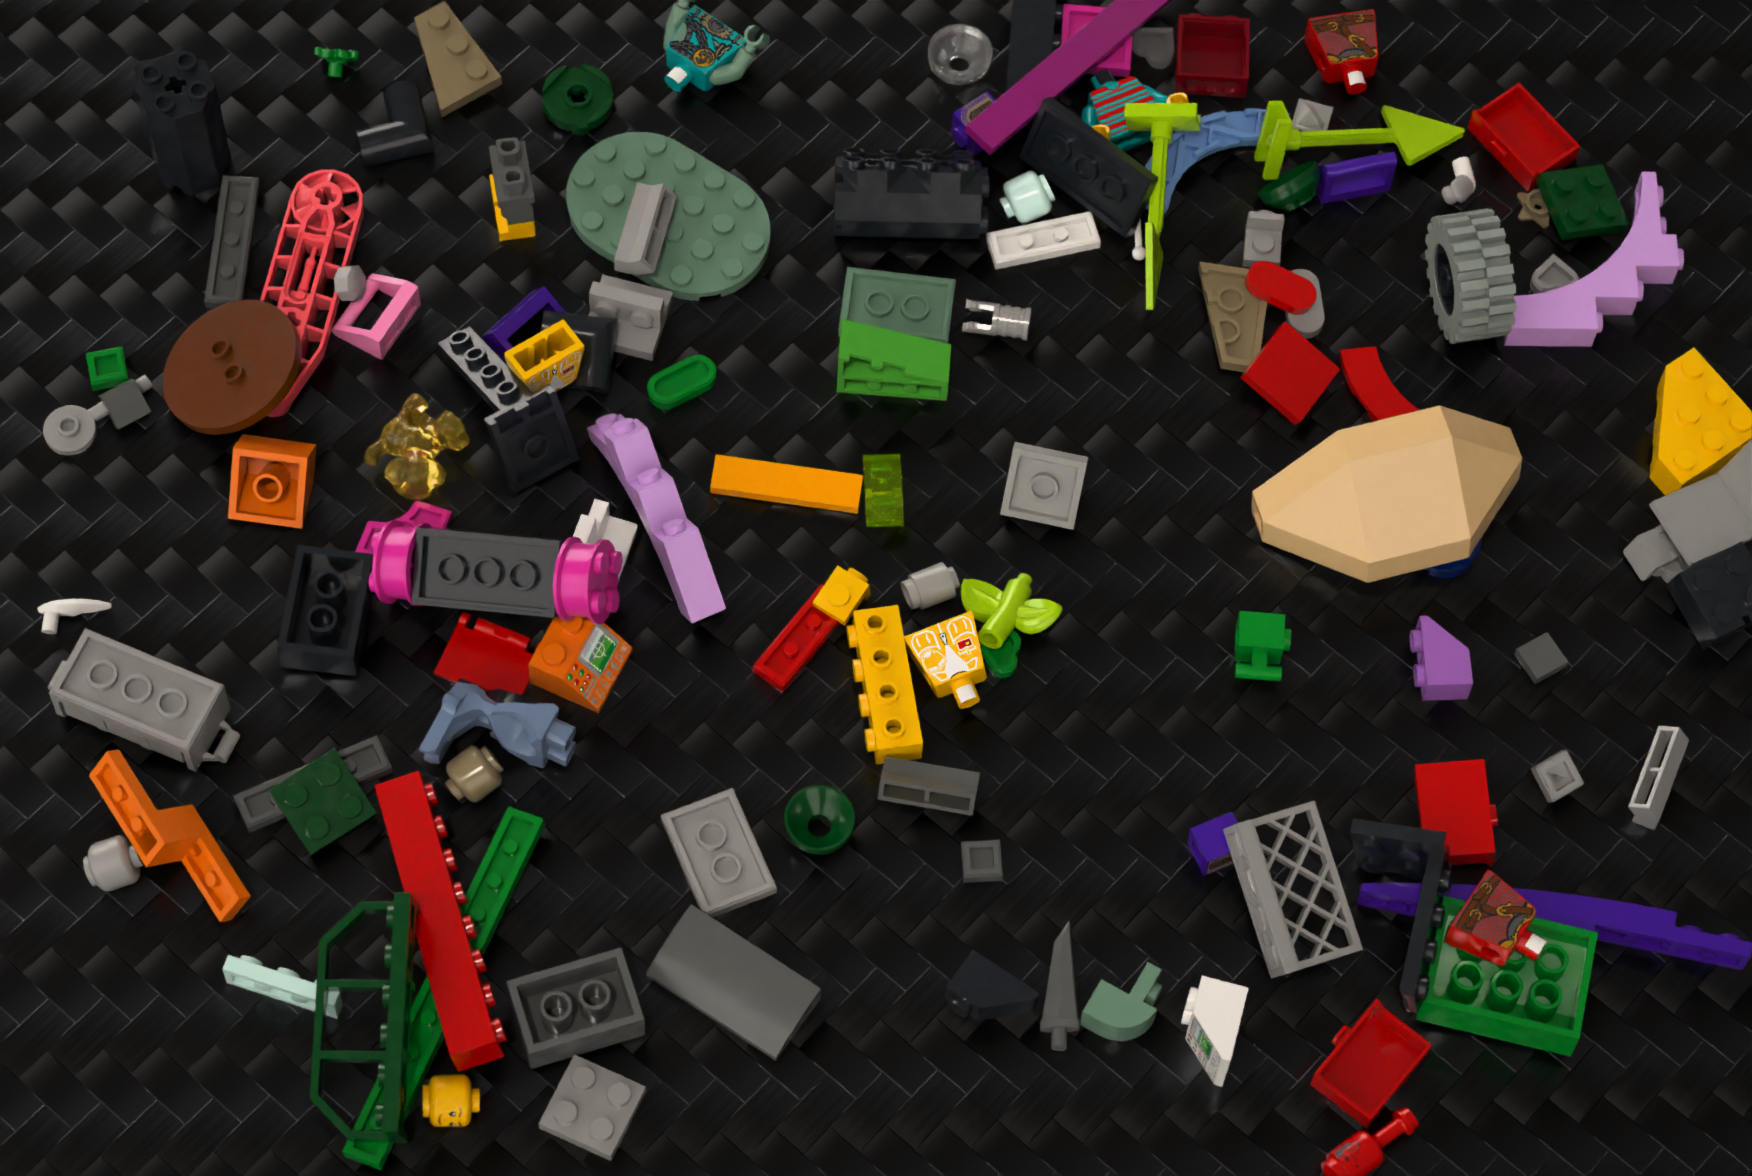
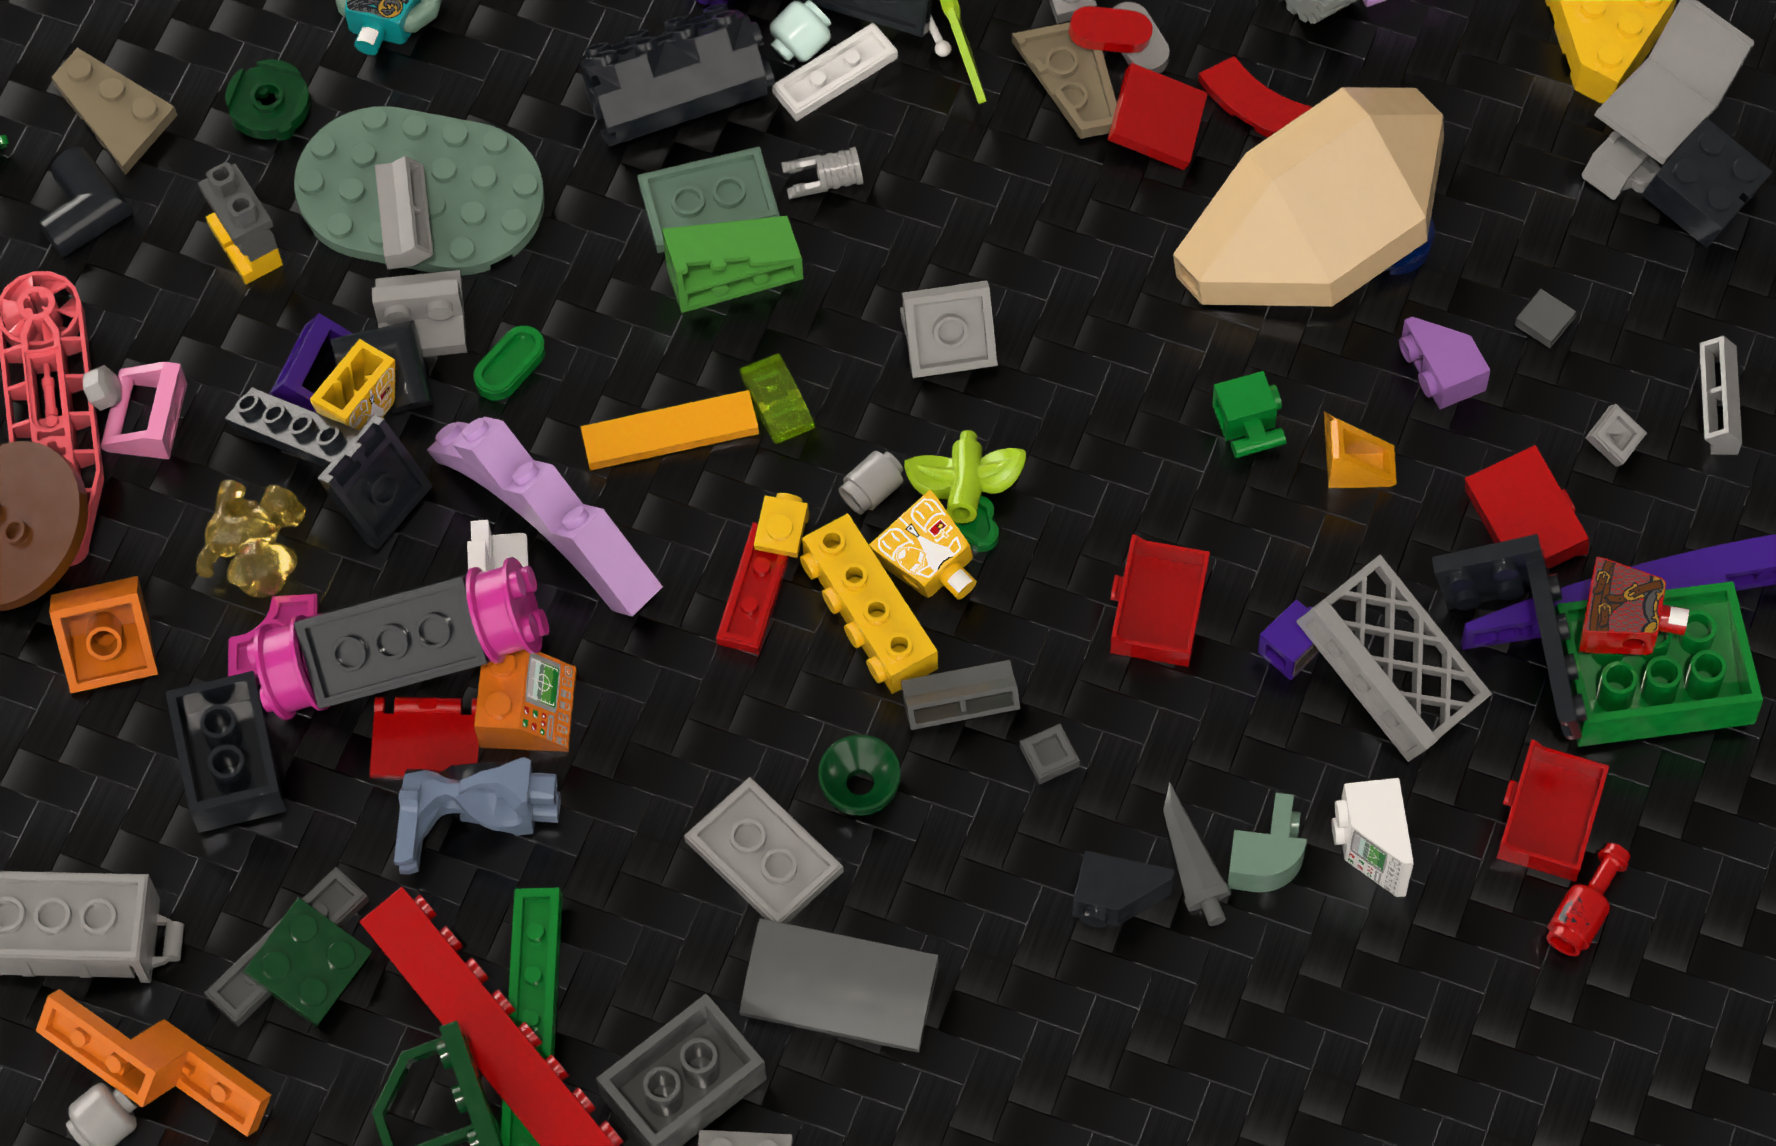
camera: 15 degrees left, 0 degrees up
dark tan head [445,745,504,803] -> none
none -> red container [1110,534,1210,667]
none -> light orange slope [1324,411,1397,488]

